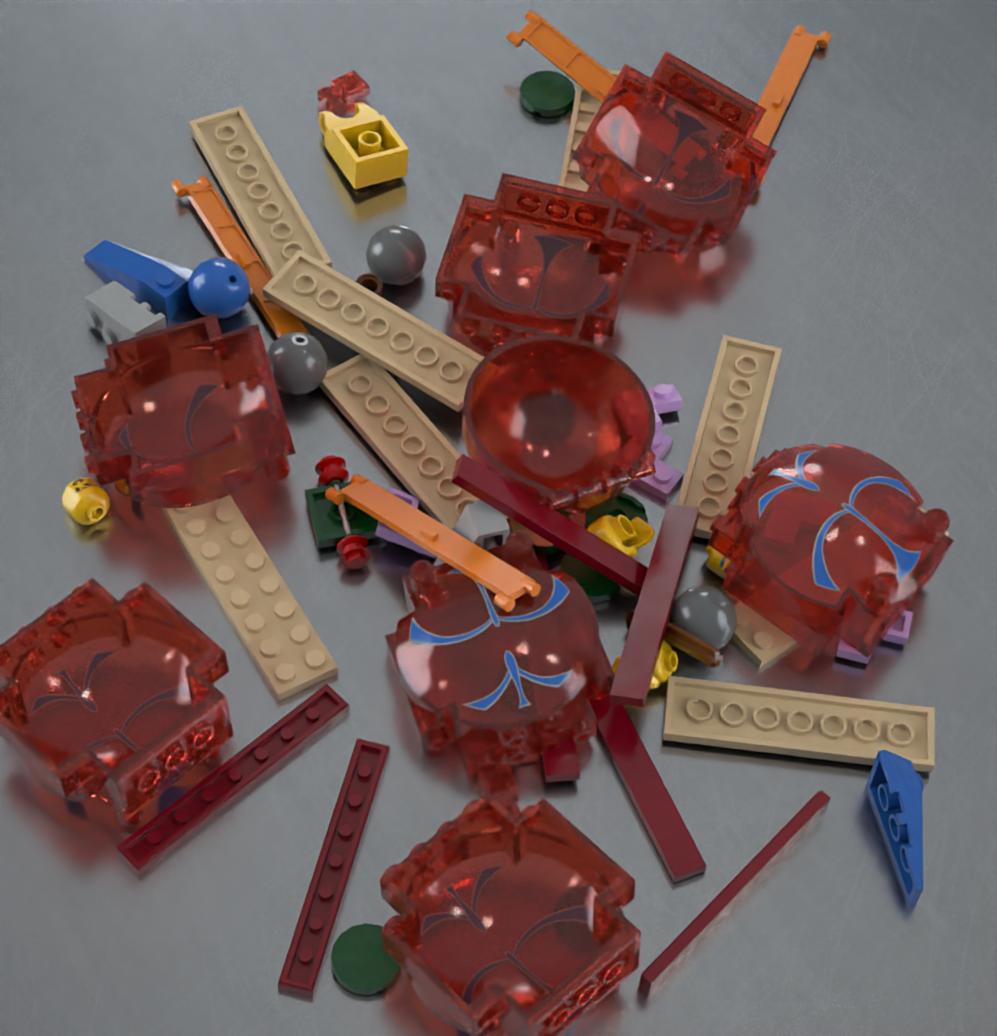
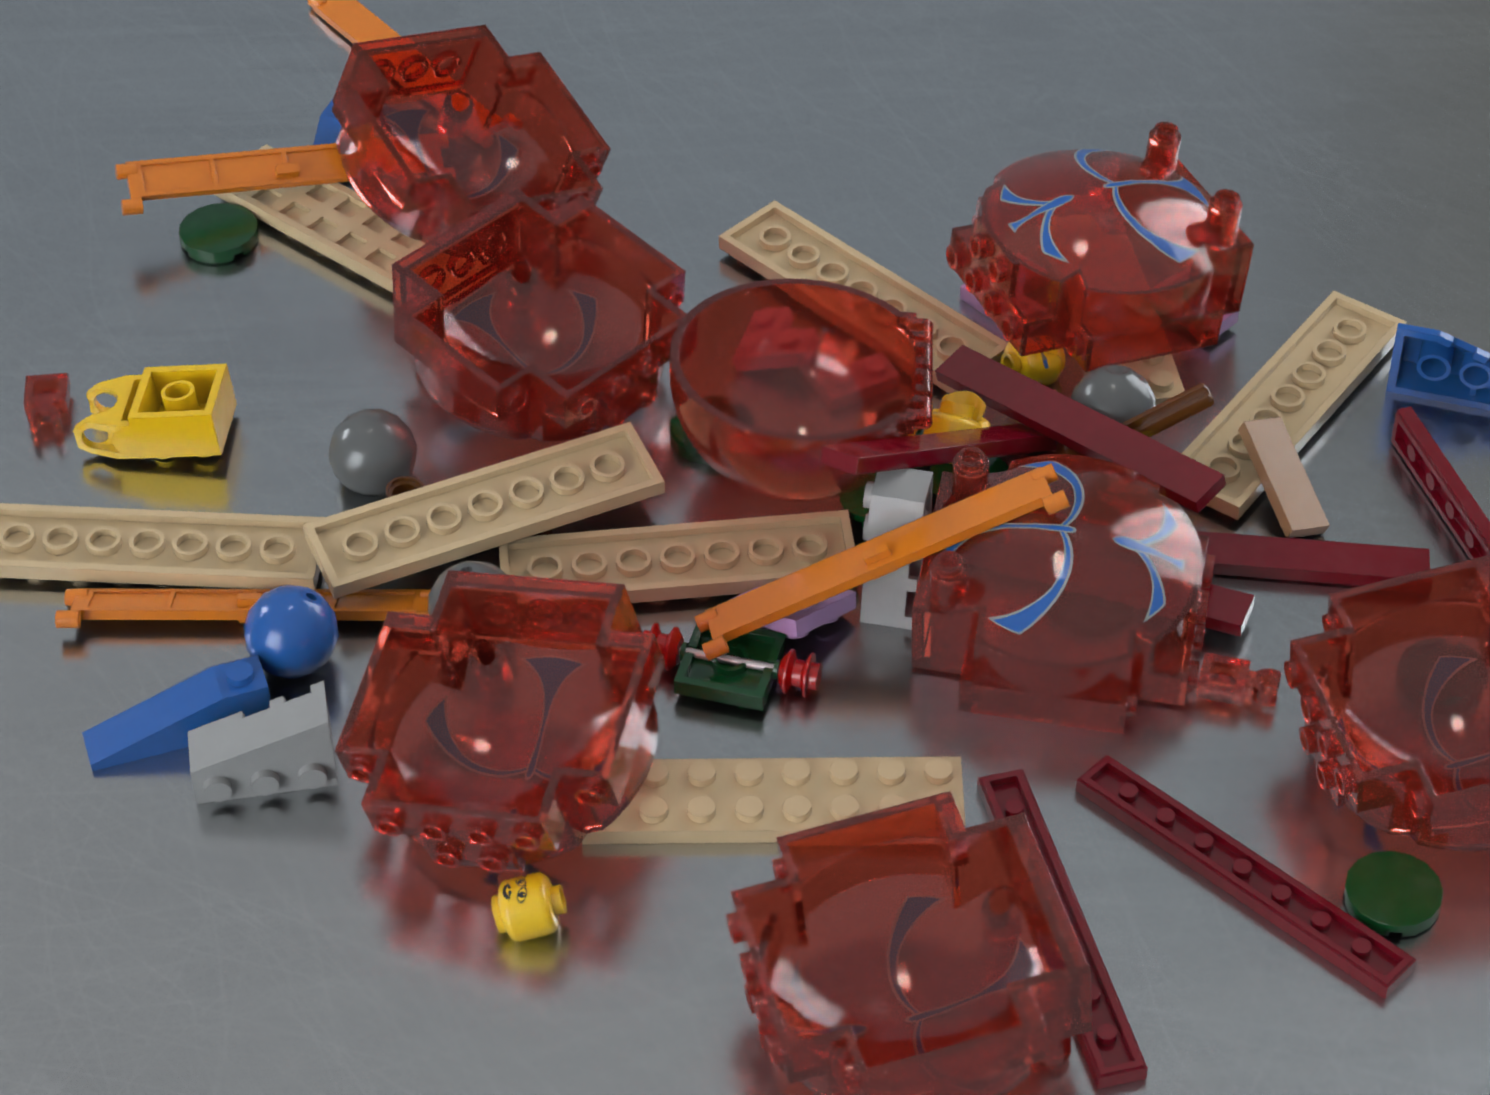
camera: 55 degrees left, 10 degrees down
none -> medium nougat tile [1238,417,1330,538]

